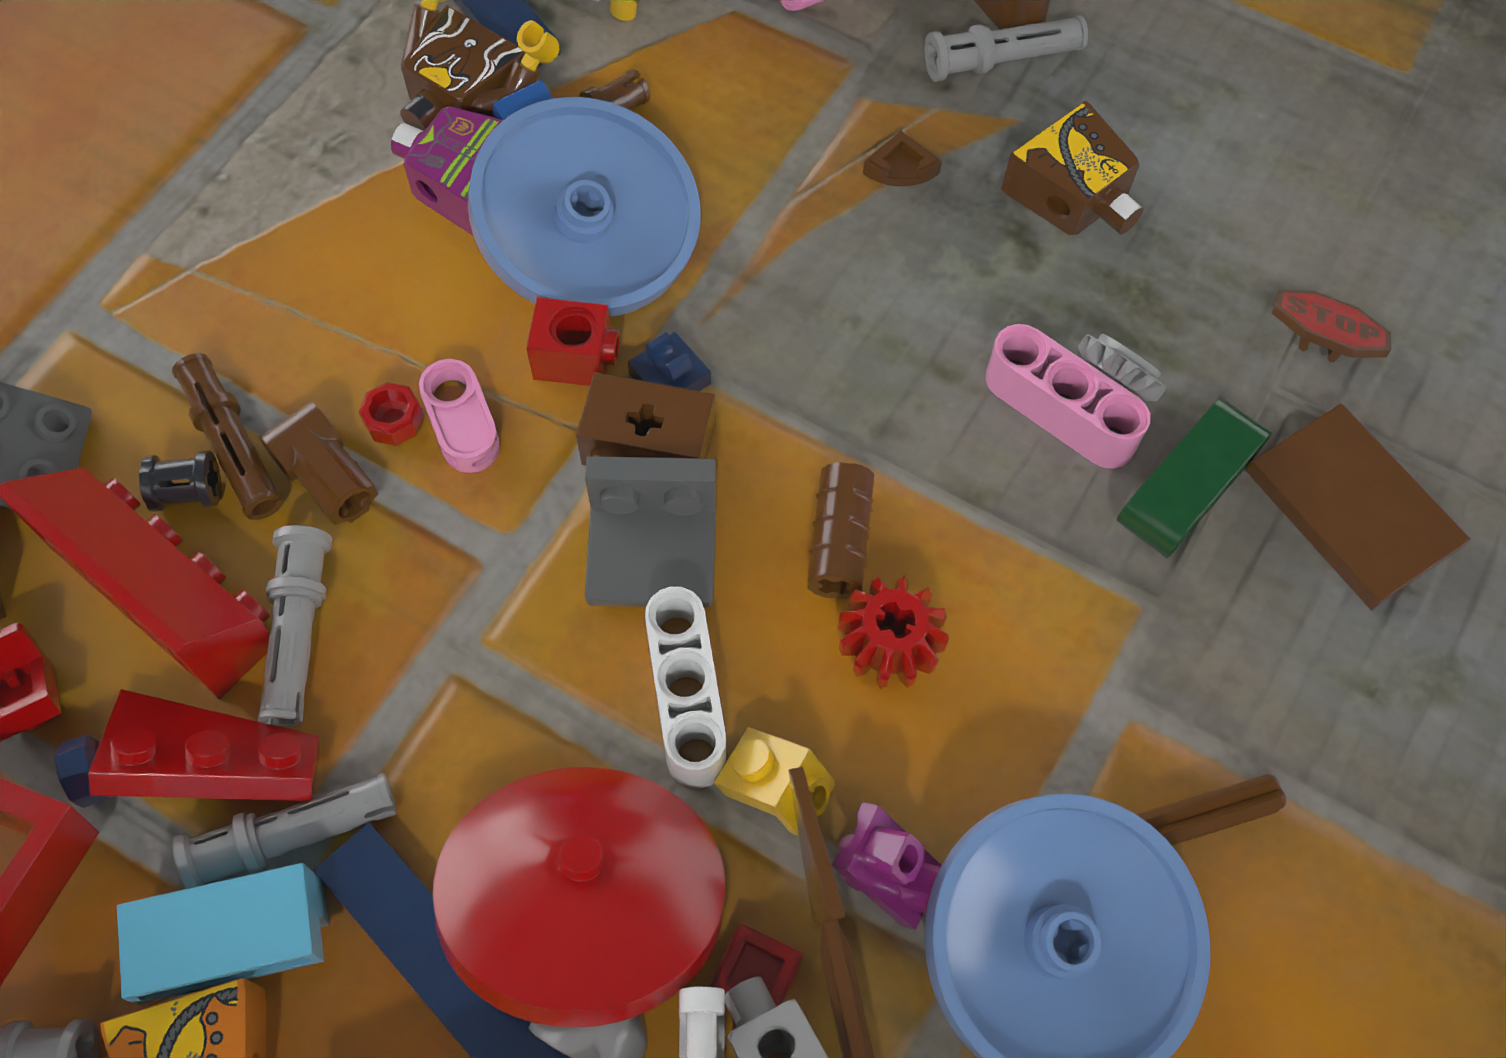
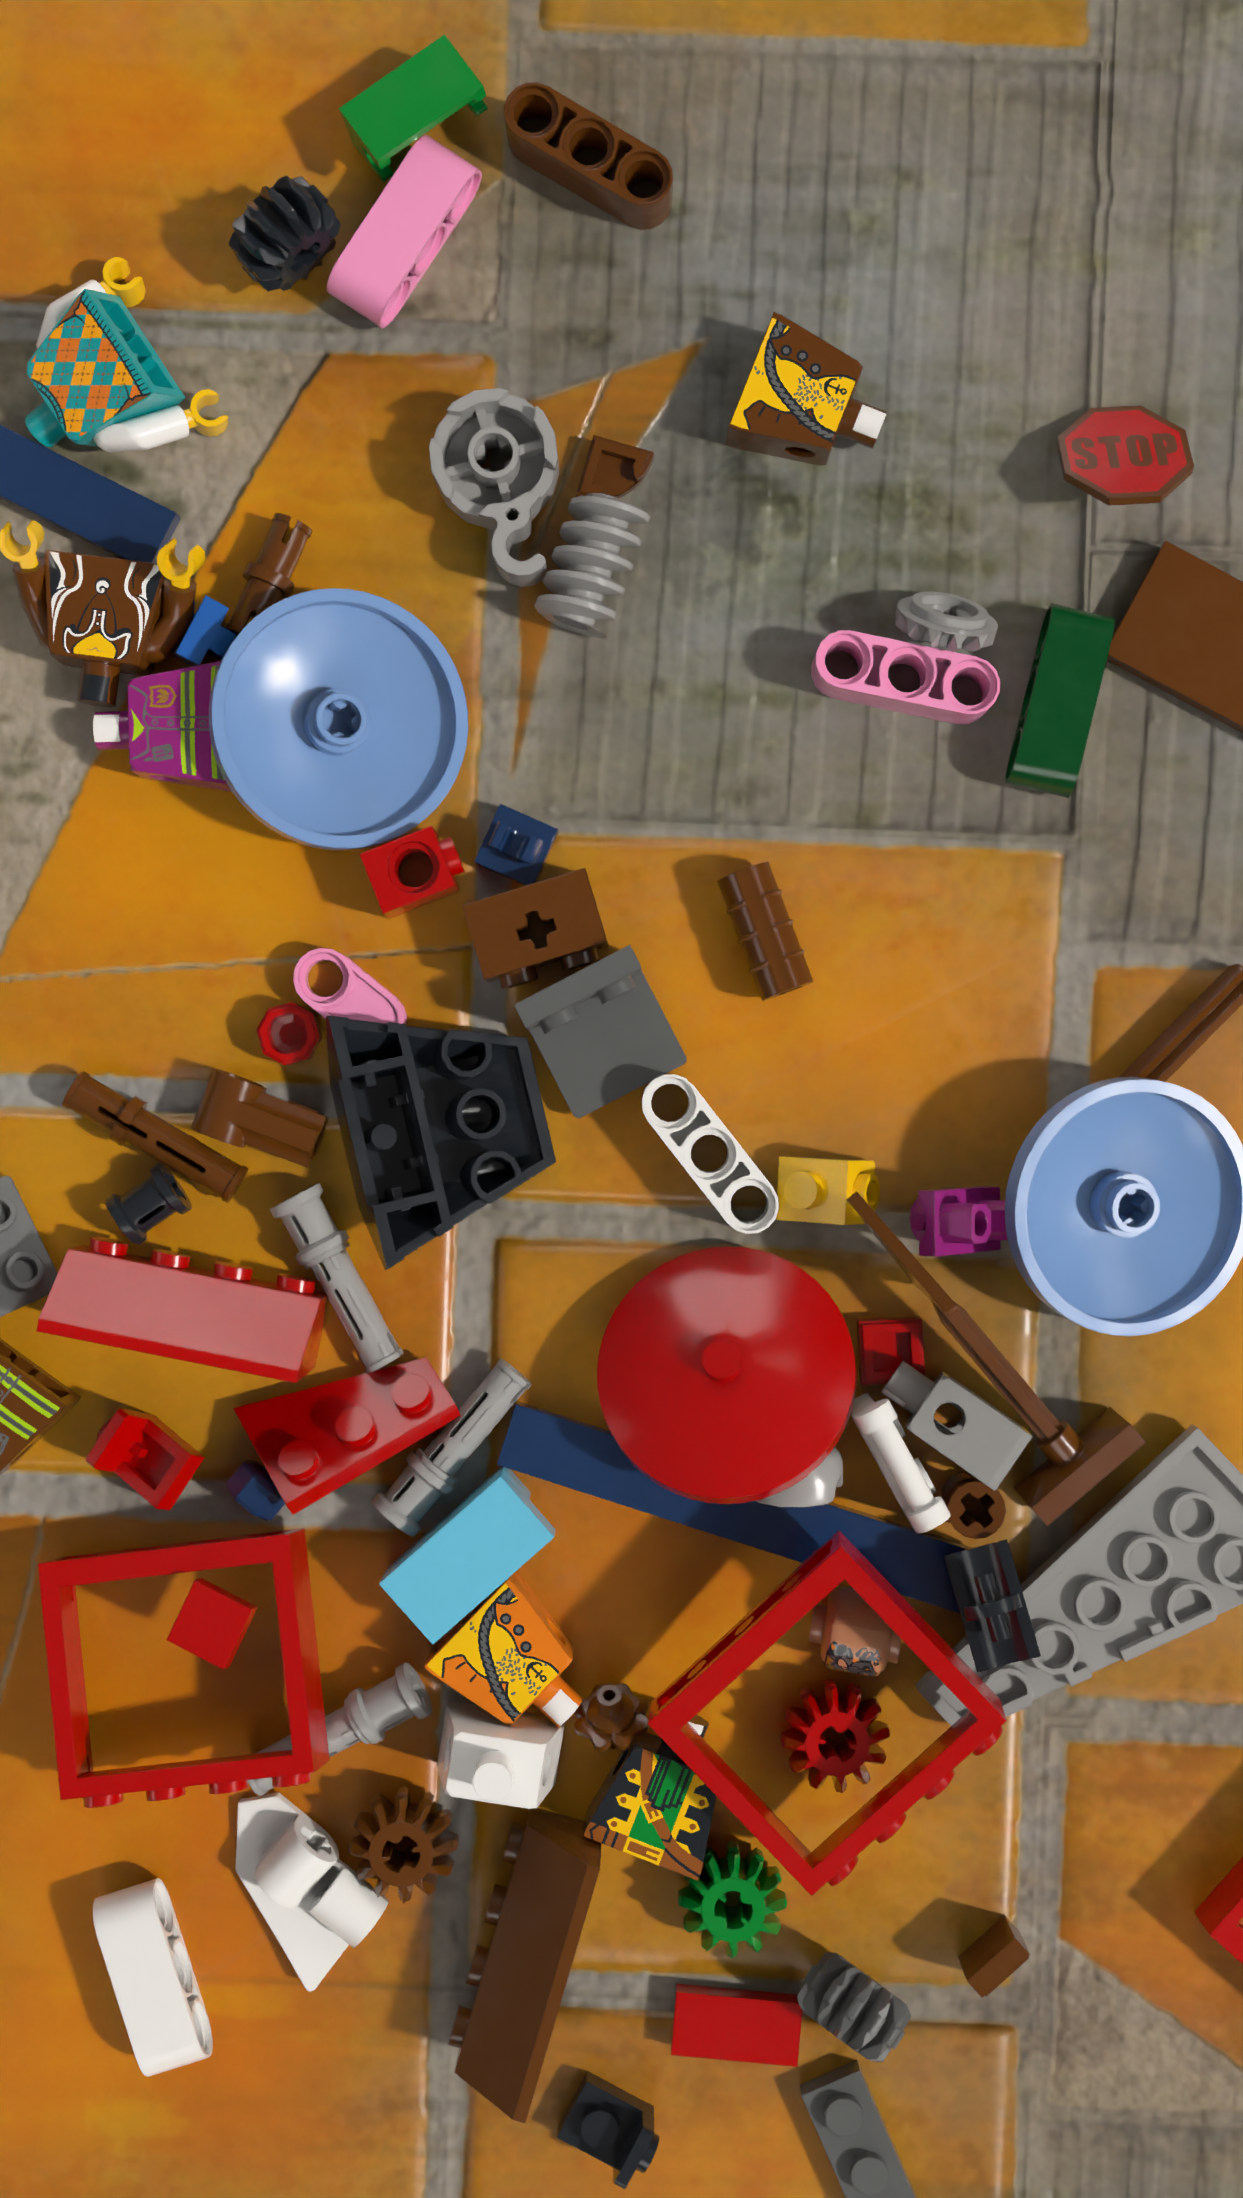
camera: 30 degrees left, 25 degrees up
red gear [837,575,949,689] -> none
light grey pin [924,15,1088,82] -> none
none -> black wedge [326,1015,556,1270]
none -> light grey piece [429,388,560,587]
none -> light grey piece [534,493,650,638]

